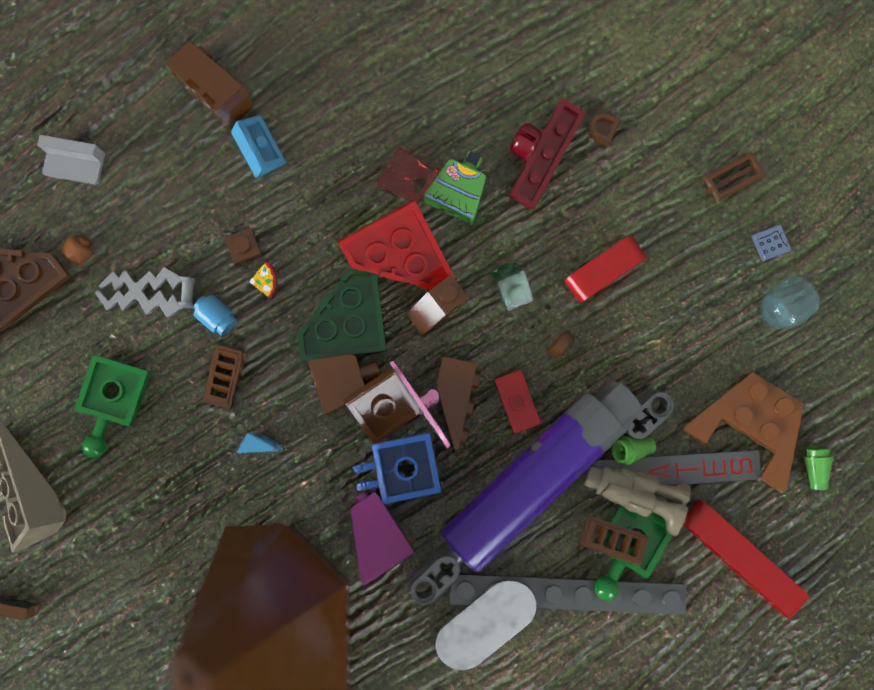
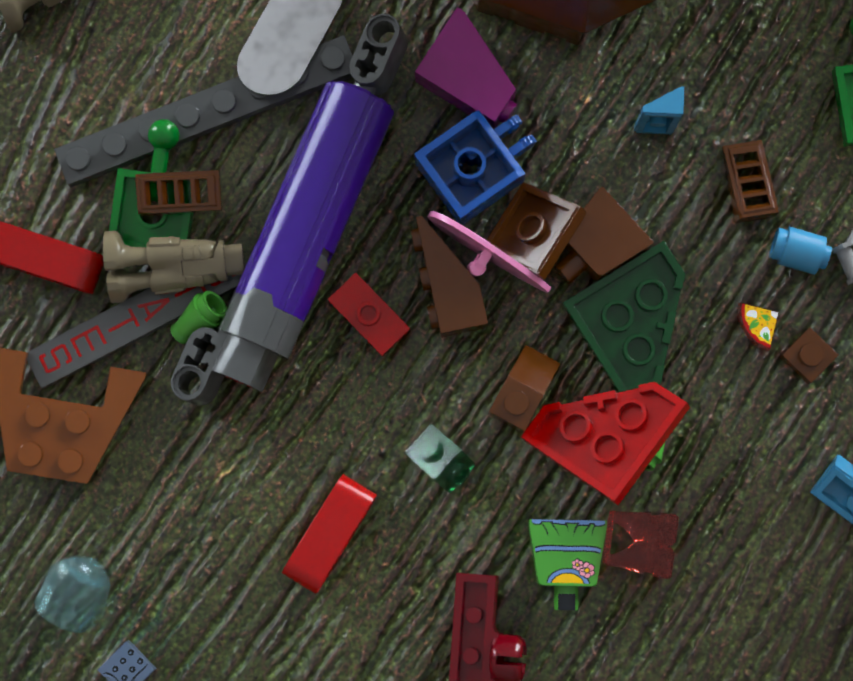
camera: 165 degrees right, 0 degrees up
reddish brown tile [547,330,574,358] -> none

